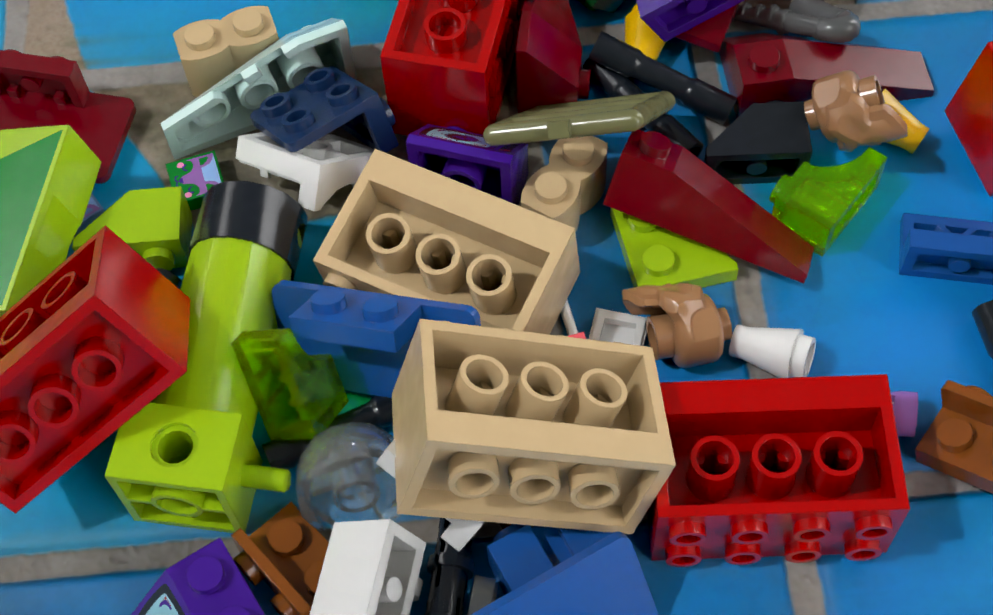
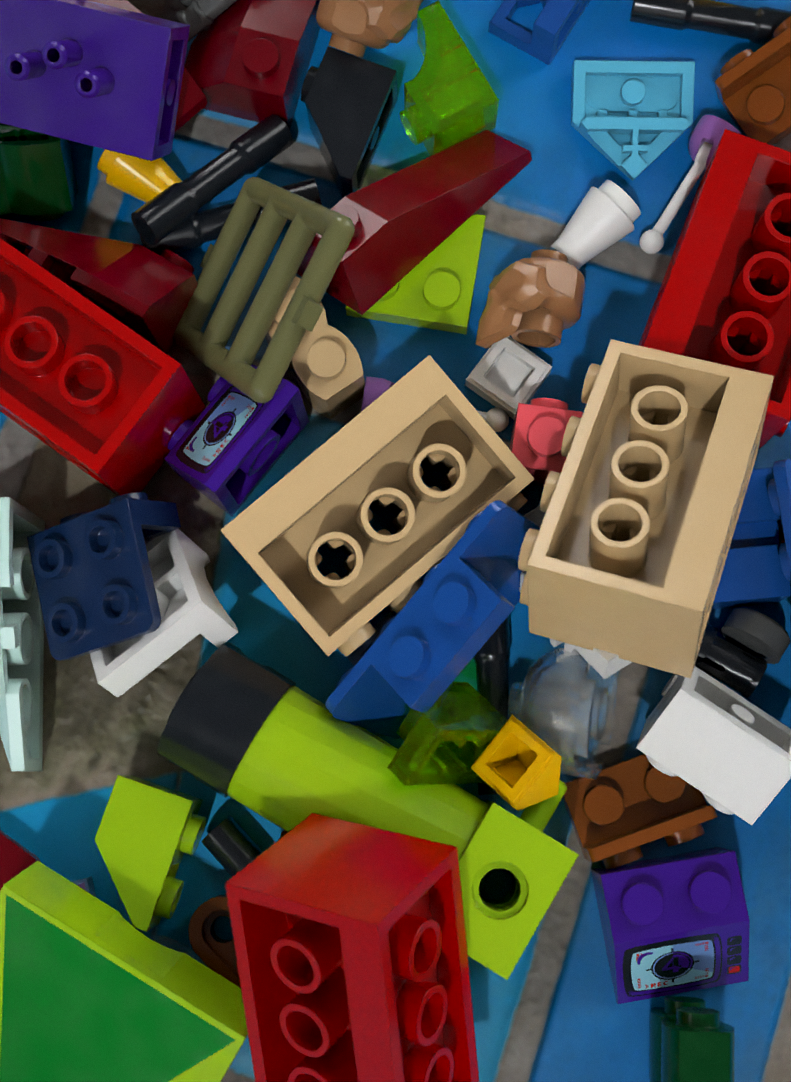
camera: 65 degrees left, 20 degrees up
tile [165,150,224,211] -> none
none -> yellow slope [470,715,562,811]
none -> medium azure slope [571,60,695,181]

